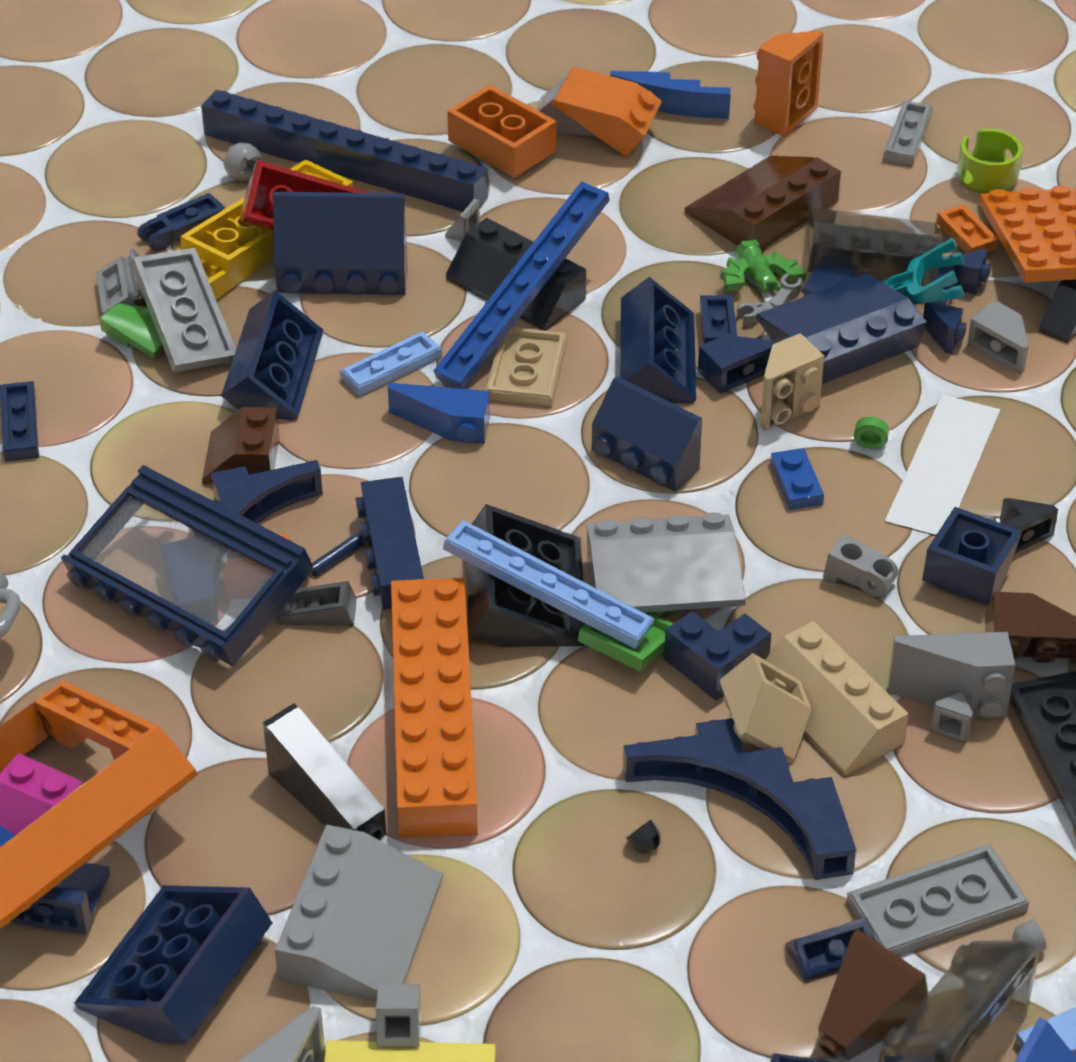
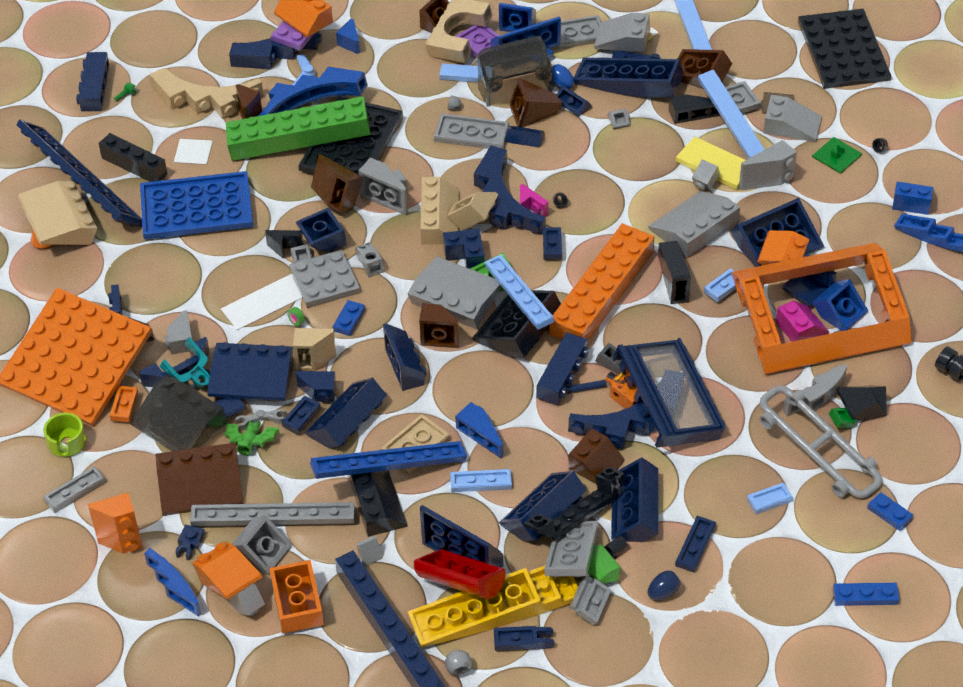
camera: 145 degrees left, 5 degrees up
none -> dark blue plate [175,524,205,560]
none -> light grey plate [190,502,355,526]
none -> light grey slope [232,515,292,574]
none -> light grey plate [289,250,360,308]
none -> reddish brown slope [419,303,459,348]
none -> dark pink slope [520,184,549,217]
none -> black slope [524,467,624,541]
none -> dark blue plate [543,227,562,260]
none -> black hinge [604,536,628,558]
none -> dark blue slope [611,457,658,542]
none -> dark blue animal [647,570,681,600]
none -> light blue plate [704,268,736,302]
none -> orange slope [757,230,809,265]

